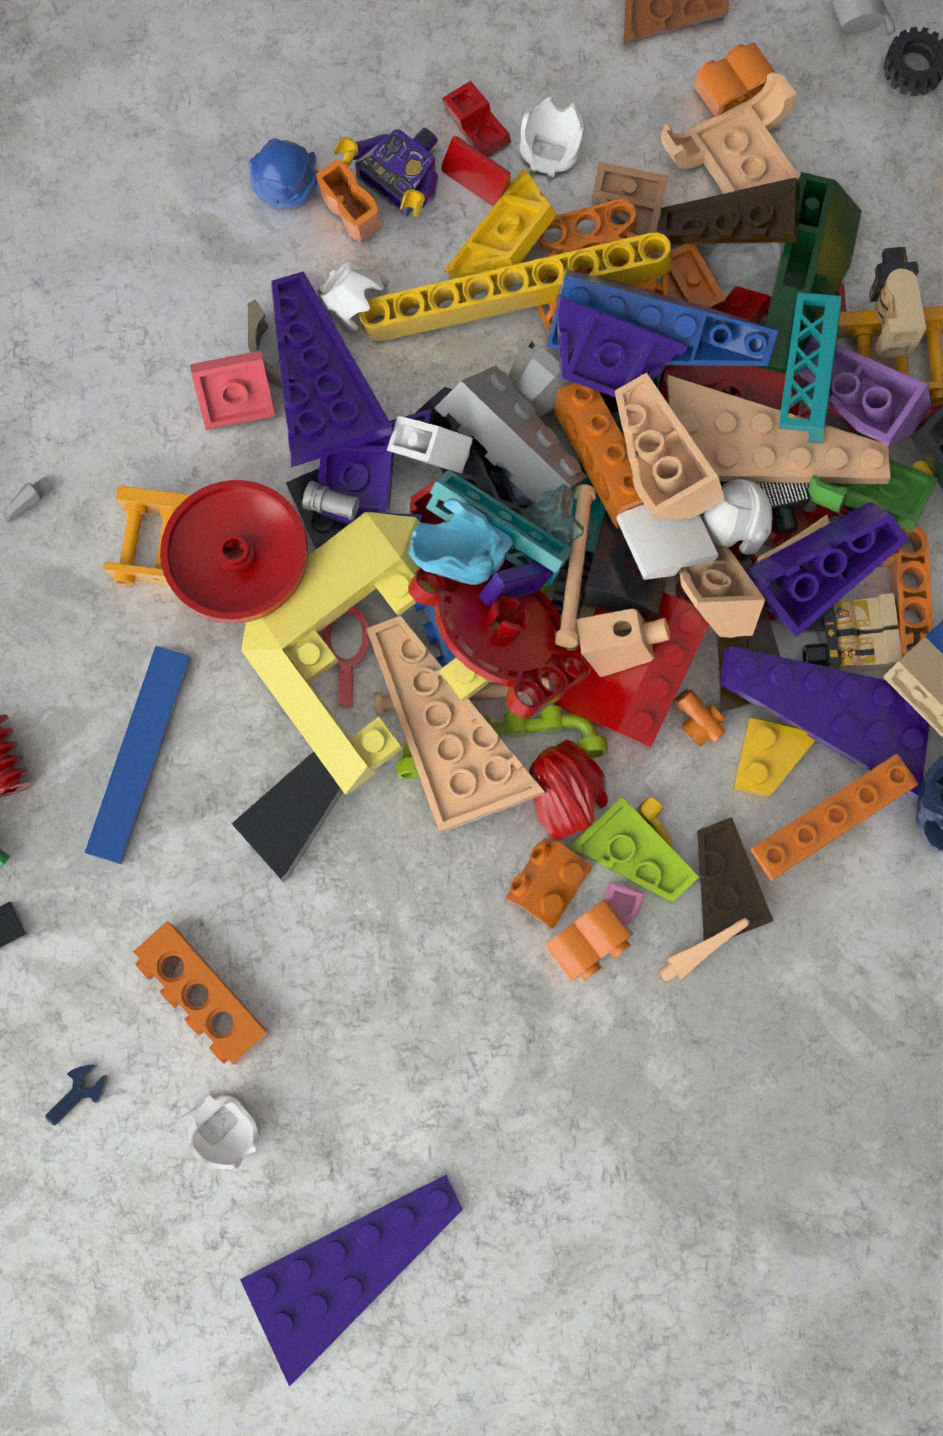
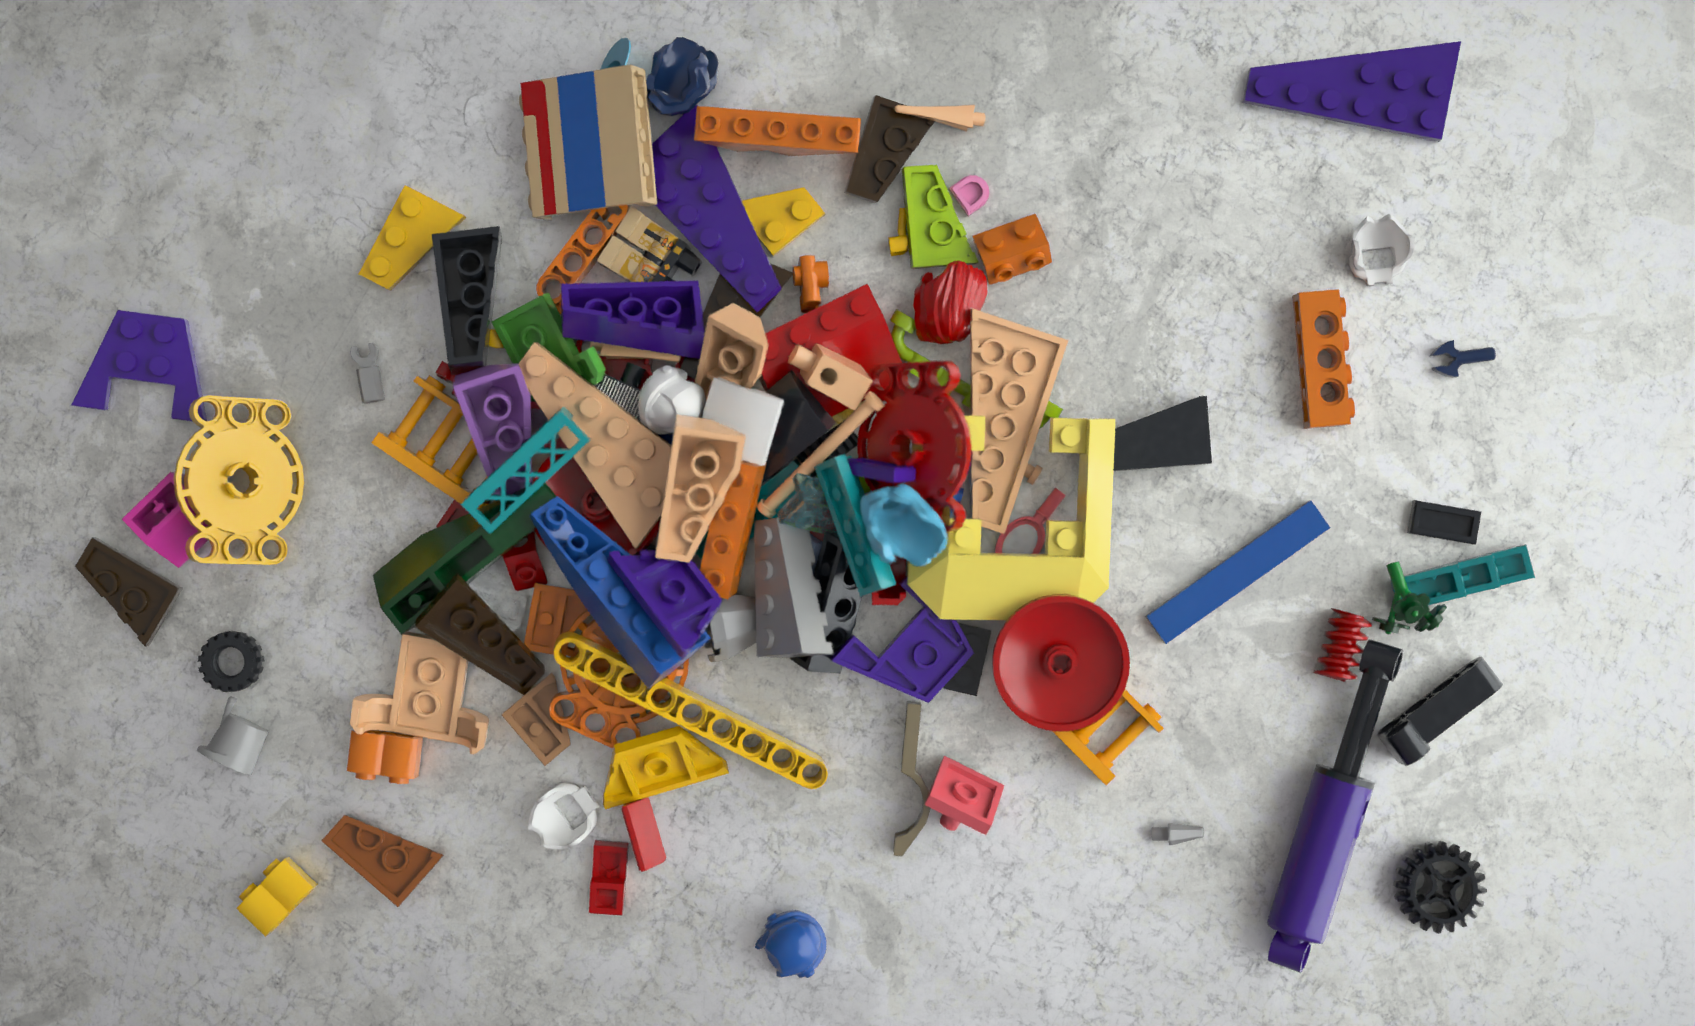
camera: 140 degrees left, 10 degrees up
dark purple wing [271,271,392,468] -> none
light grey pin [302,481,360,520] -> none
orange brick [316,159,381,243] -> none
white helmet [317,261,389,332] -> none
torso [333,127,438,217] -> none
white slope [387,416,473,474] -> none
orange brick [545,898,634,981] -> none
tan hips [869,247,926,360] -> none

